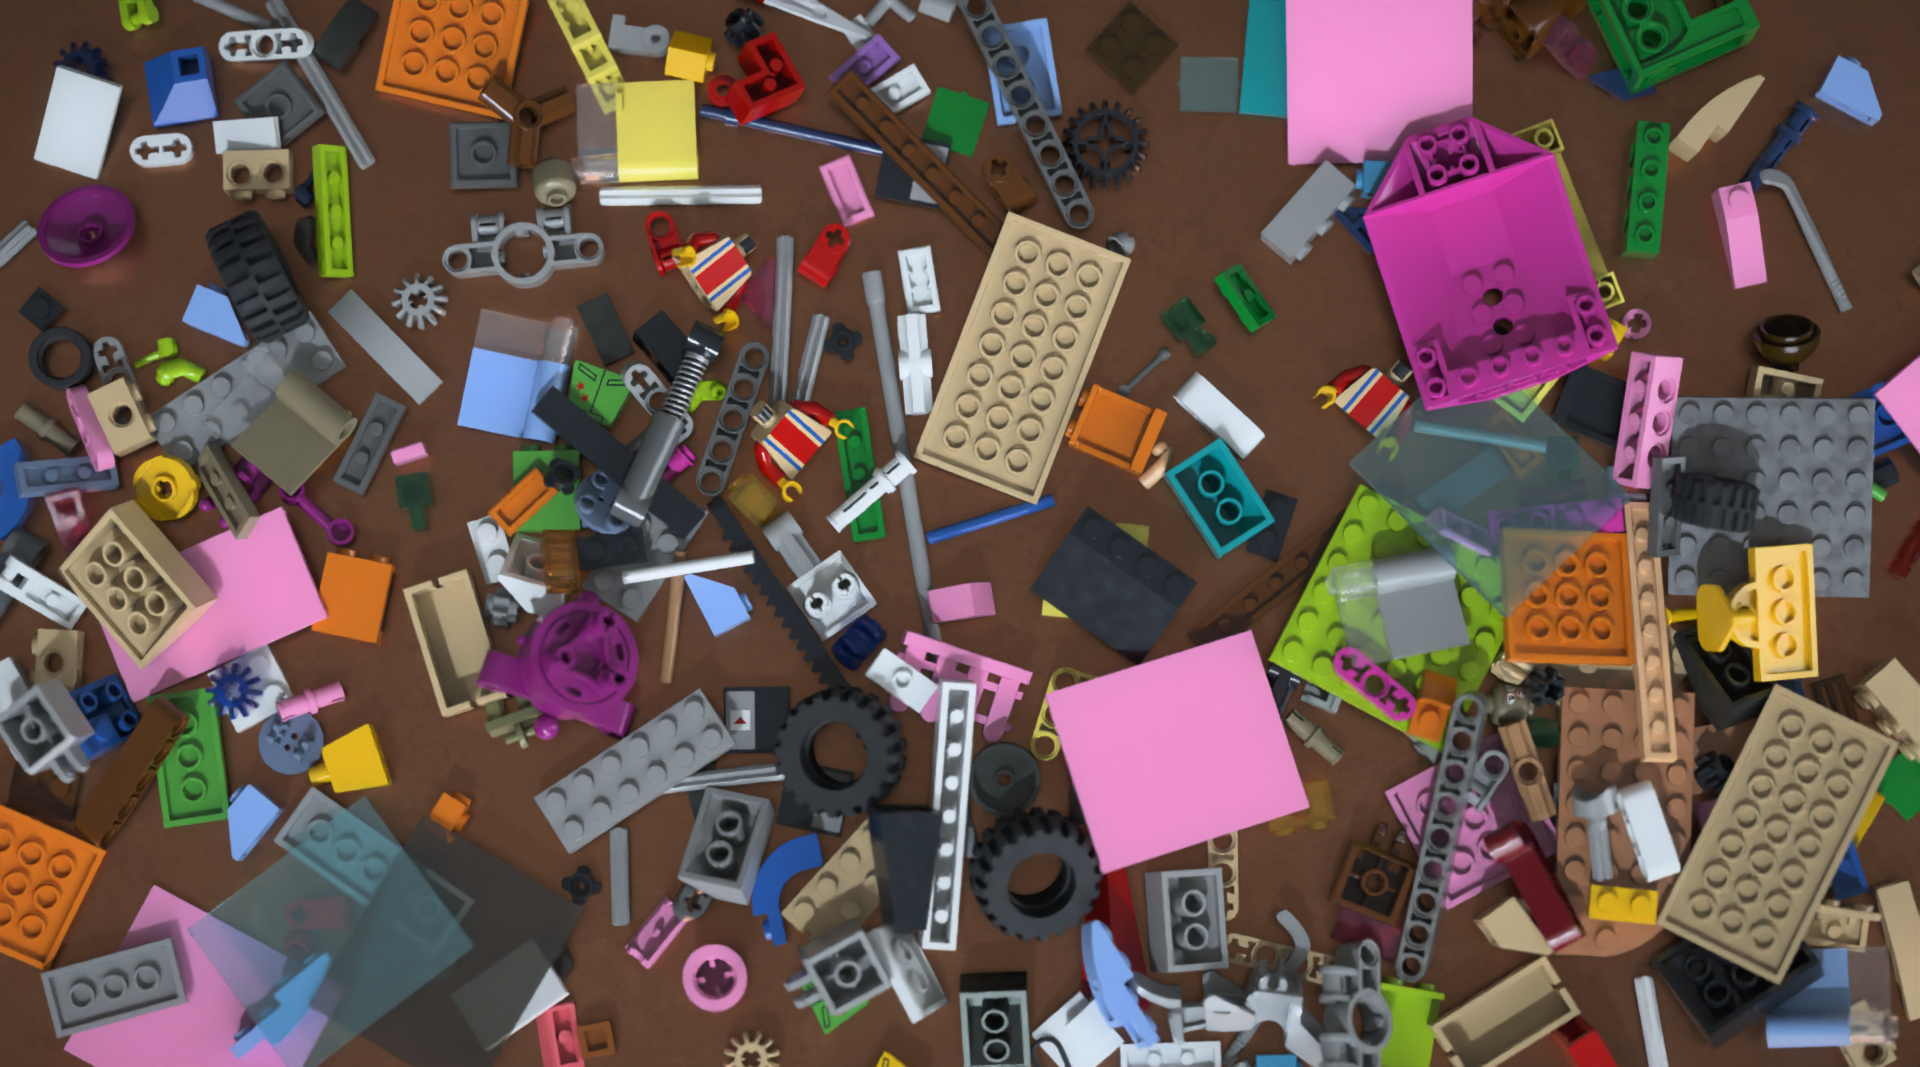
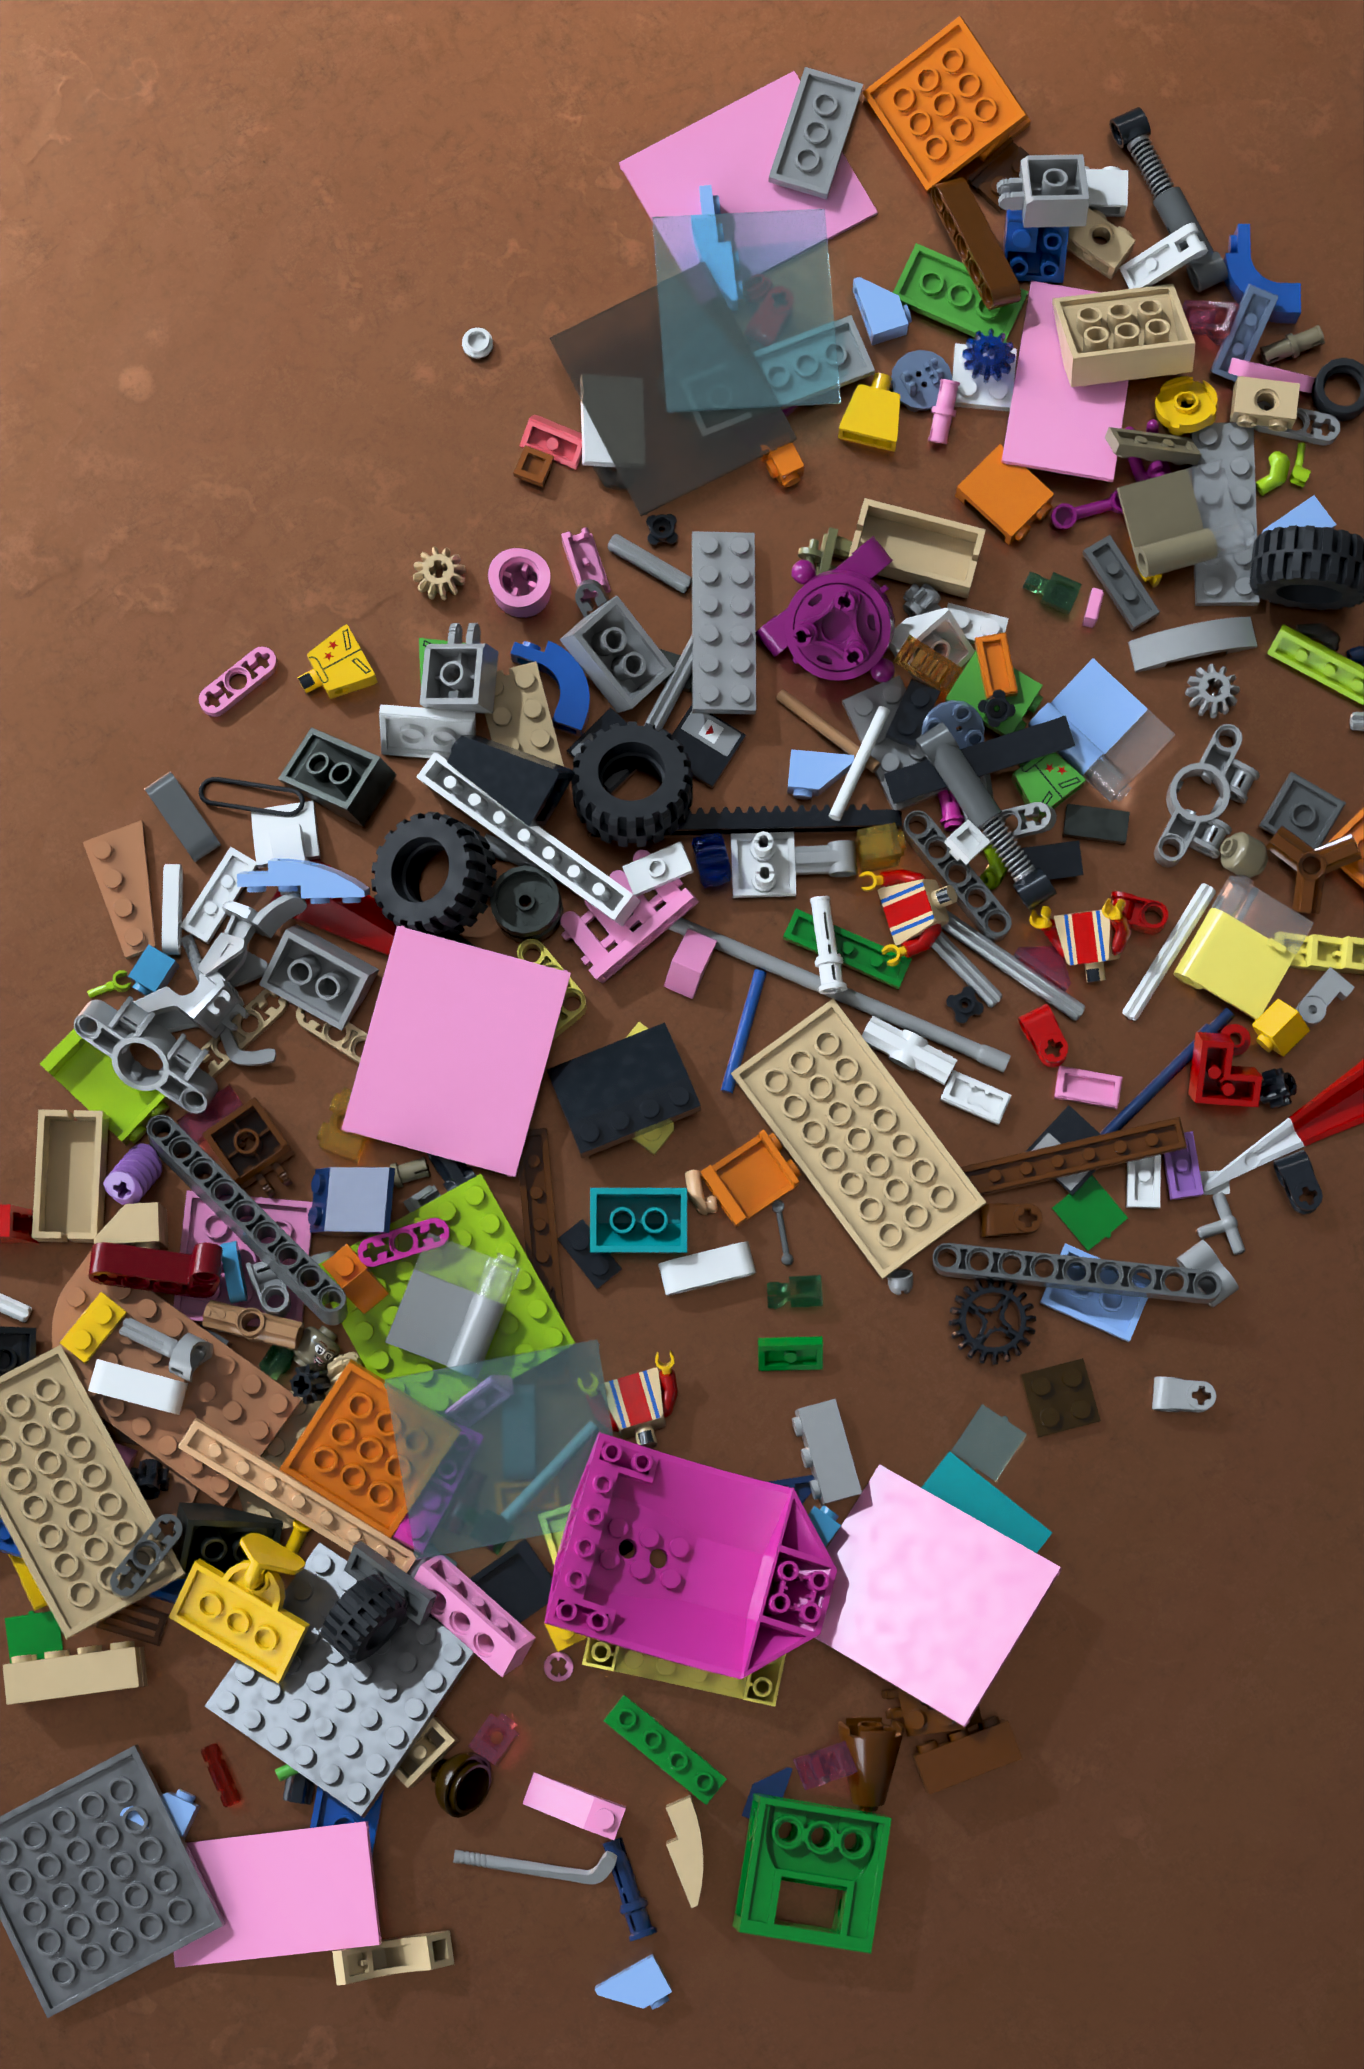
camera: 125 degrees right, 5 degrees down
none -> medium lavender piece [103,1143,162,1205]
none -> dark grey beam [110,1514,182,1598]
none -> dark azure beam [220,1241,248,1304]
none -> slope [308,1167,395,1238]
none -> clear pink brick [468,1713,520,1767]
none -> white tile [944,819,990,865]

